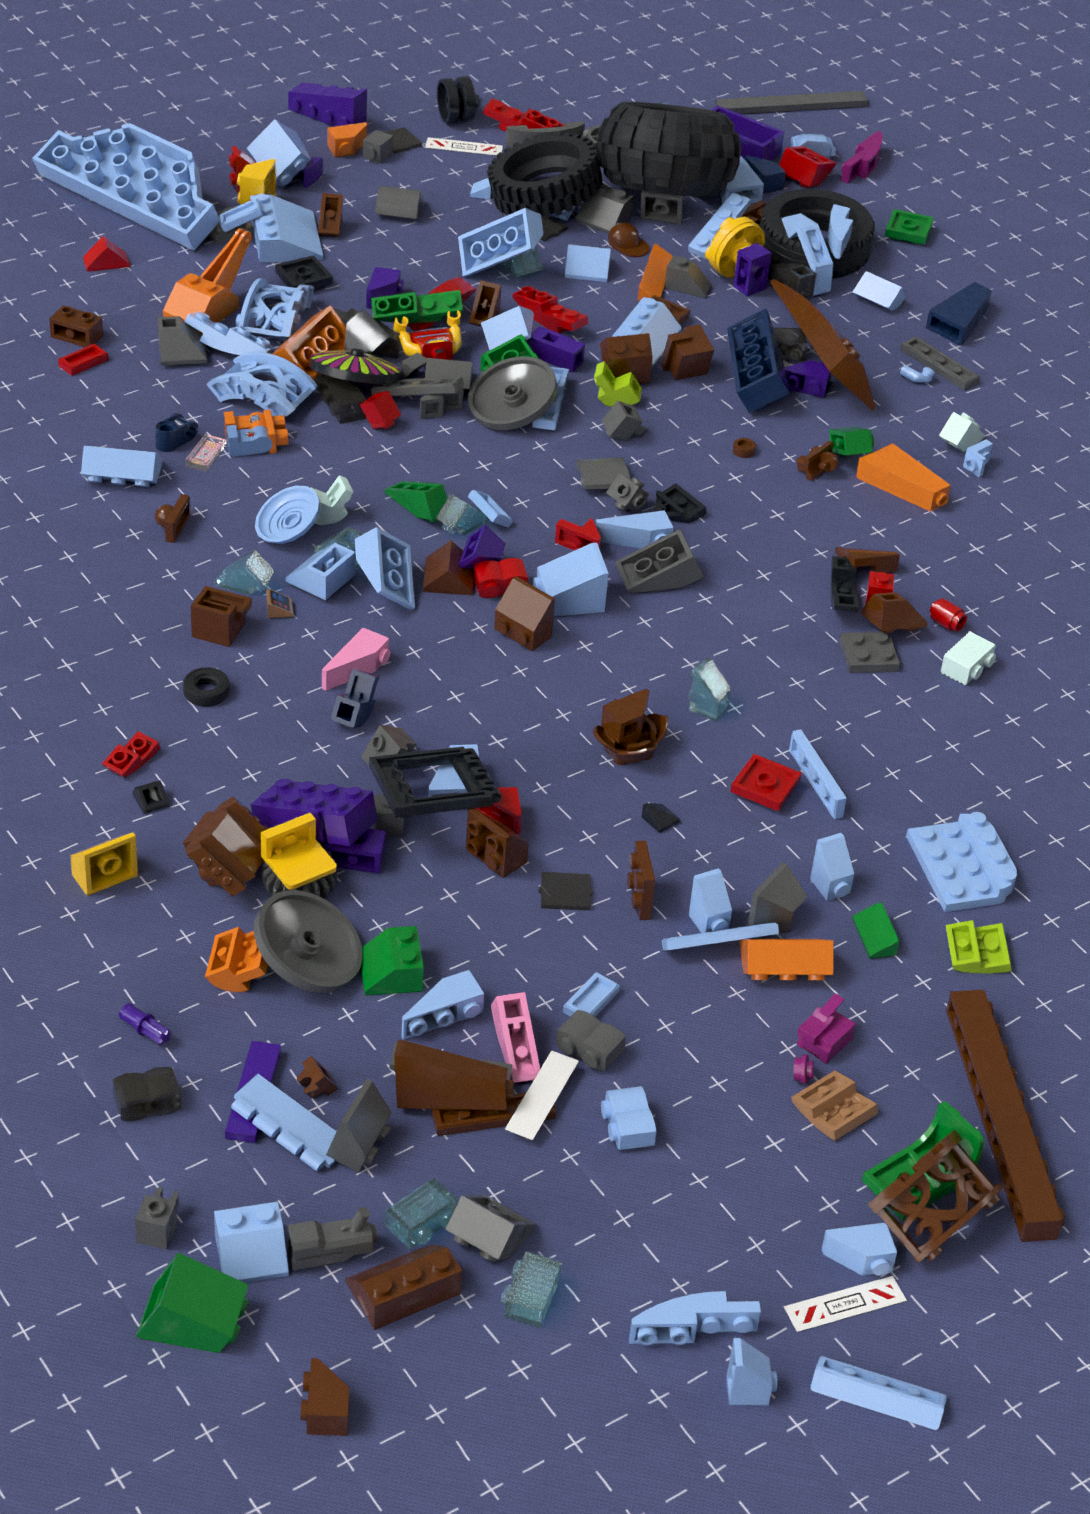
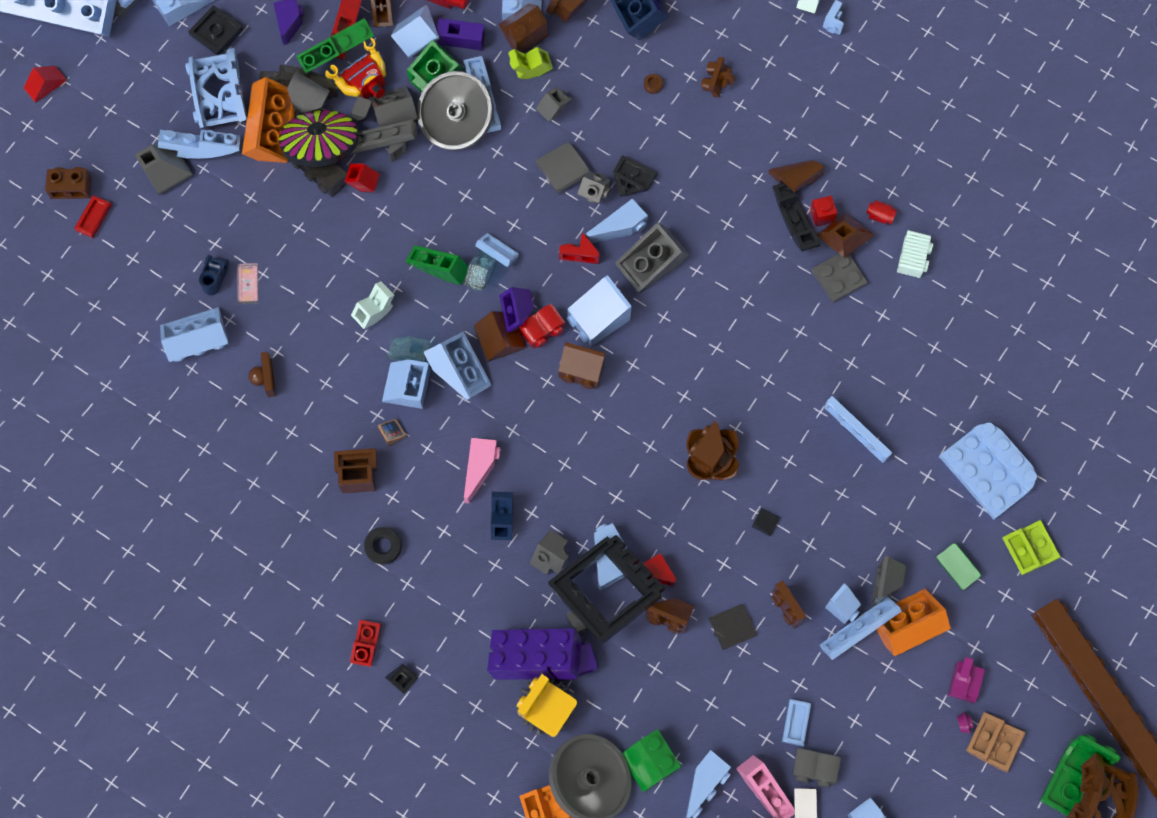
camera: 20 degrees left, 30 degrees up
yellow slope [70,832,138,896] -> none
orange slope [163,228,252,334] -> none
reddish brown slope [182,796,269,897] -> none
light blue fence [207,352,318,417] -> none
clear light blue slope [213,550,275,595] -> none
hips [224,410,289,457] -> none
light blue hat [255,486,320,544] -> none
clear light blue slope [688,658,731,722] -> none
red plate [730,754,802,811] -> none
light blue slope [810,833,854,901] -> none
green brick [829,427,874,455] -> none
orange slope [856,443,951,512] -> none

